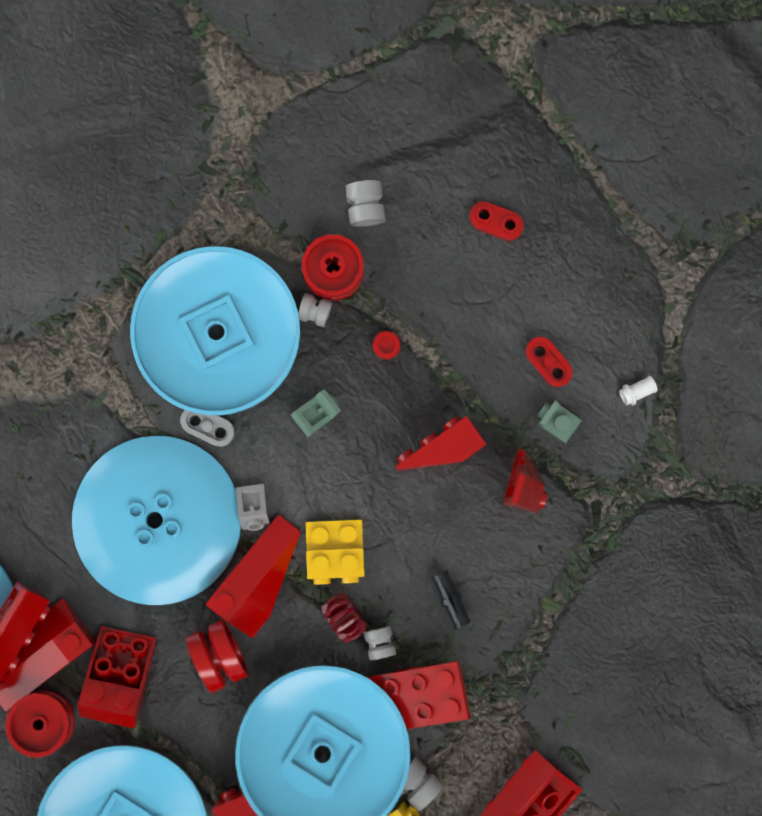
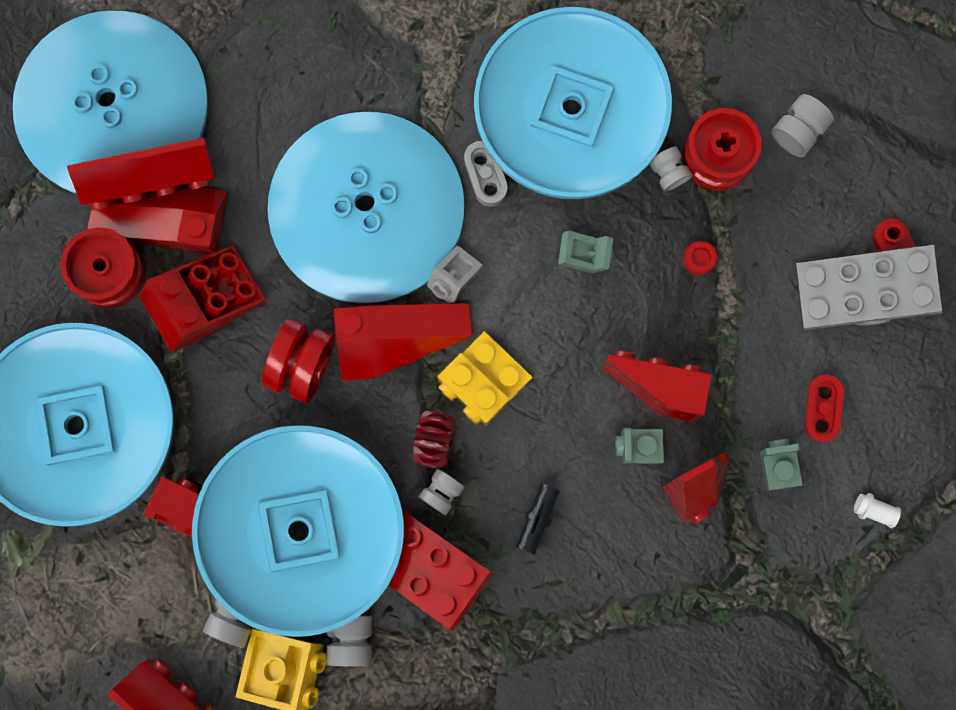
camera: 50 degrees right, 5 degrees down
none -> sand green bracket [615,428,664,464]
none -> light grey plate [796,245,942,330]

